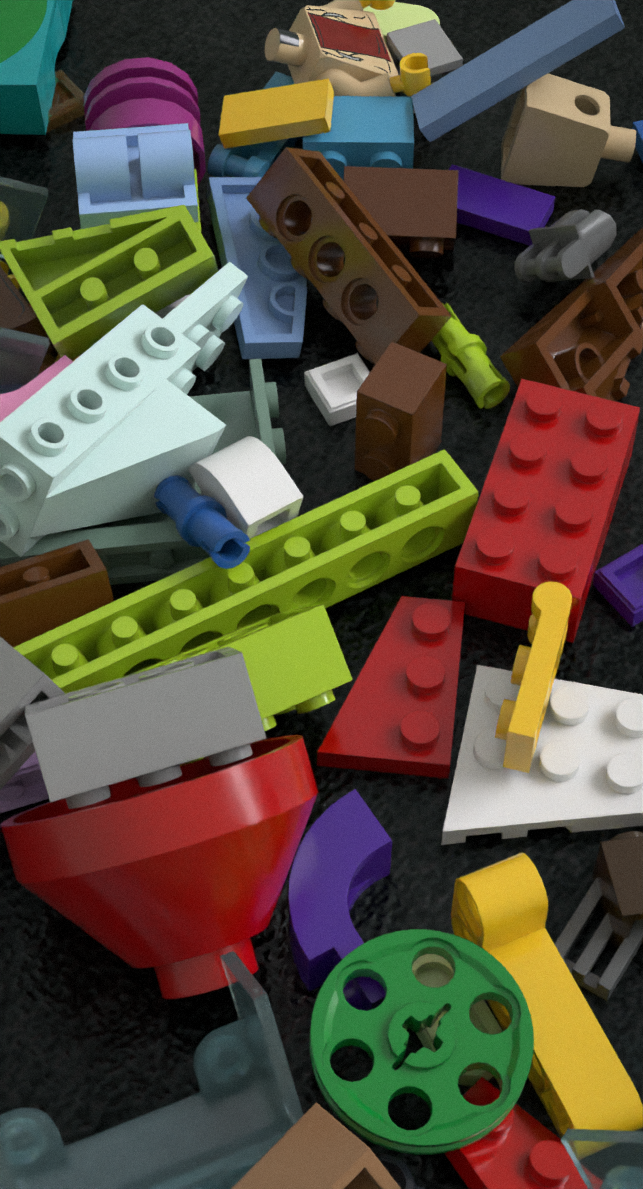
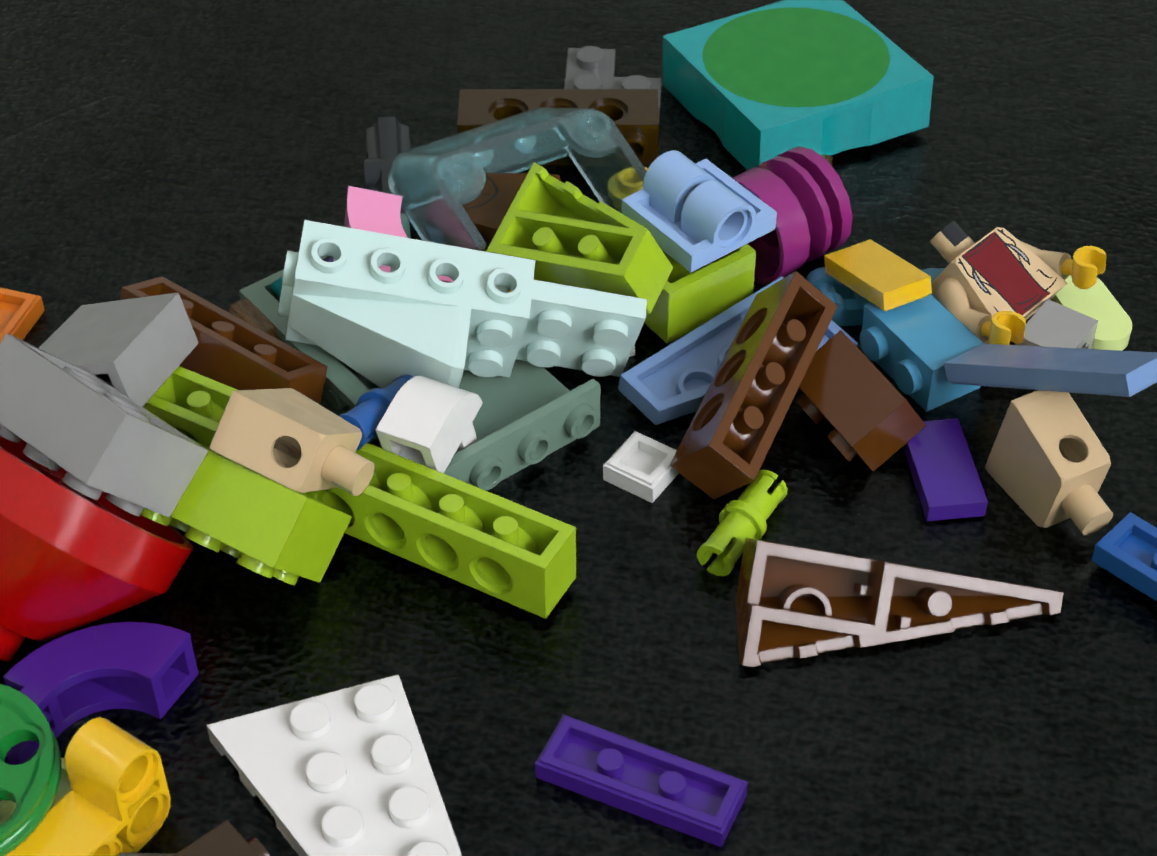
camera: 60 degrees right, 10 degrees down
red wing [317,596,465,779] -> none
reddish brown brick [355,342,447,481] -> none
red brick [452,379,640,643] -> none
yellow plate [495,581,572,773] -> none
dark grey arm [515,209,616,283] -> none
none -> tan torso [209,388,375,496]

